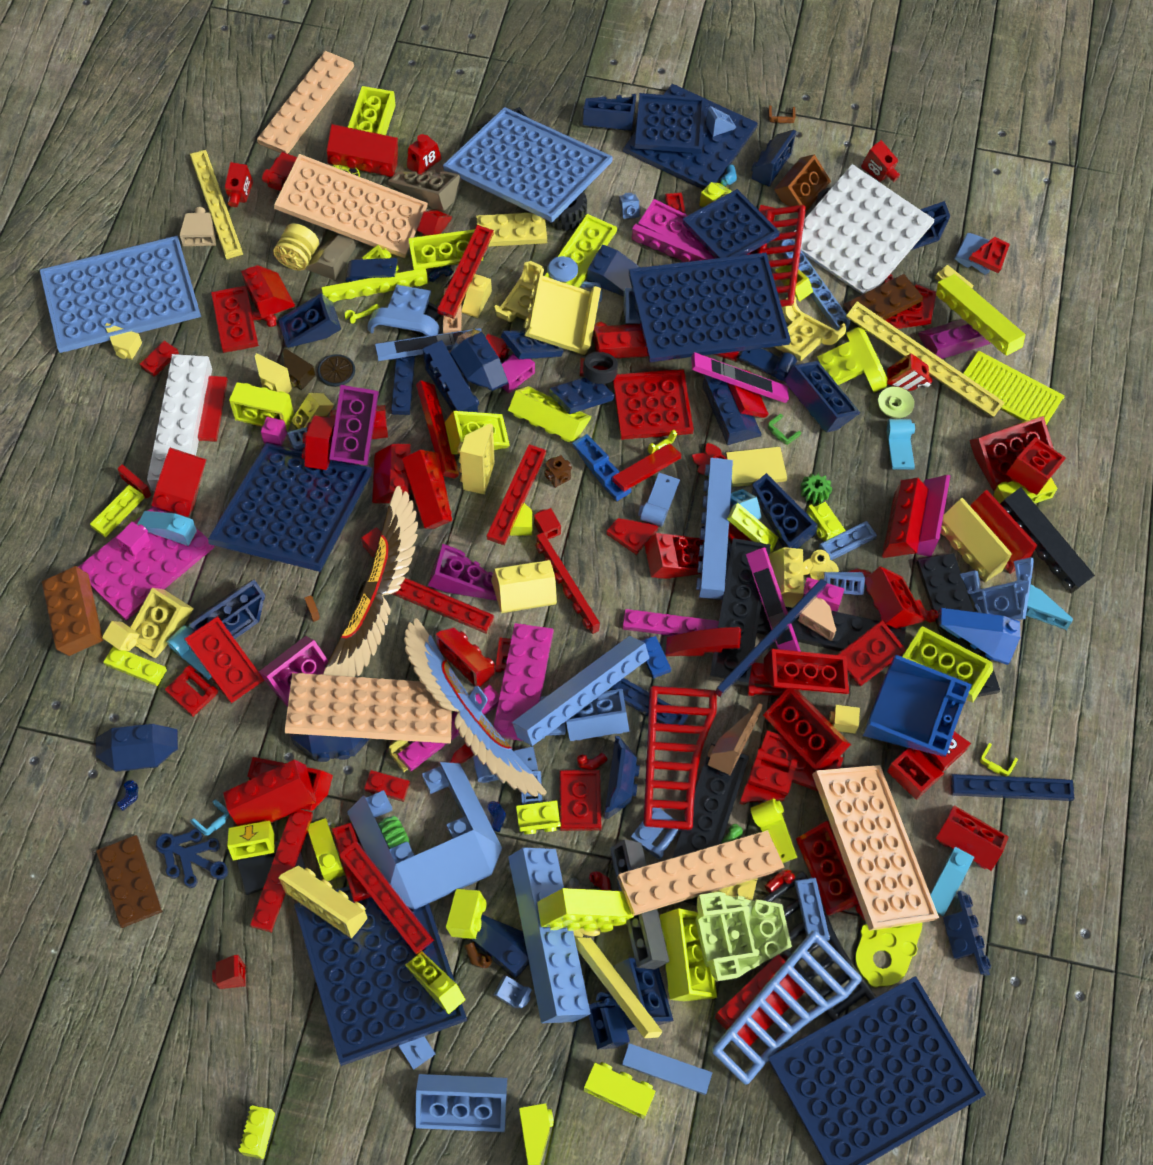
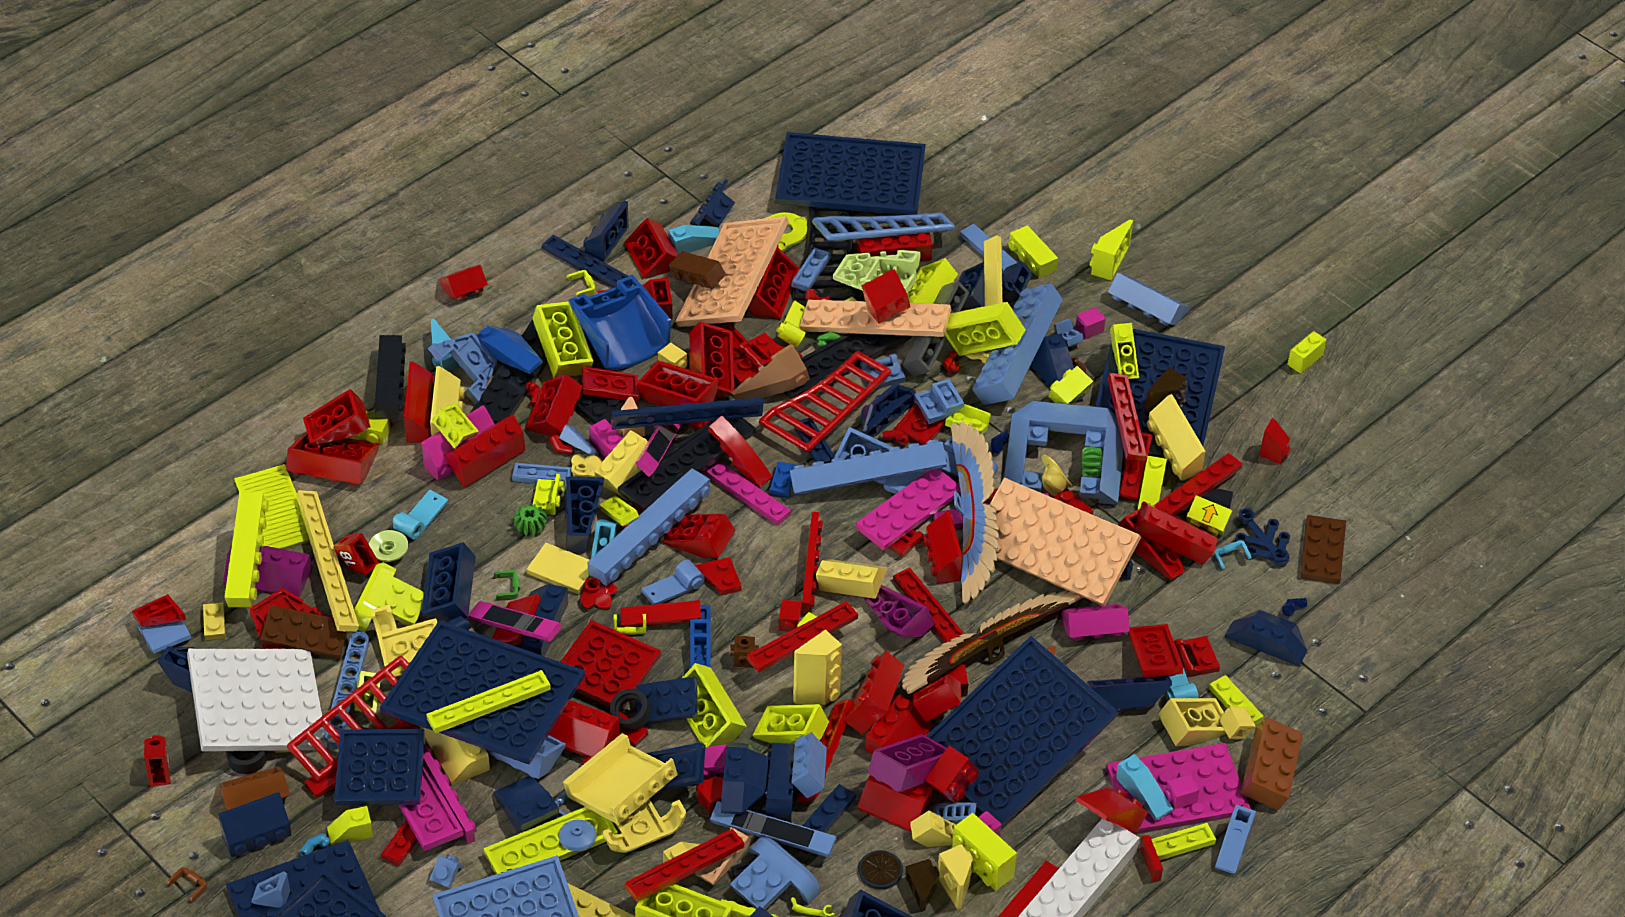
camera: 145 degrees left, 15 degrees down
none -> neon yellow plate [426,670,551,734]
none -> neon yellow bracket [432,403,479,448]
none -> red slope [438,265,488,300]
none -> dark blue slope [583,201,629,262]
none -> reddish brown brick [668,251,726,289]
none -> medium blue brick [792,732,827,798]
none -> red slope [861,269,911,324]
none -> red slope [913,675,961,722]
none -> medium blue slope [914,379,964,424]
none -> light yellow piece [1041,455,1073,496]
none -> dark pink brick [1075,307,1106,339]
none -> dark brown slope [1145,367,1188,416]
none -> medium blue slope [1215,805,1256,874]

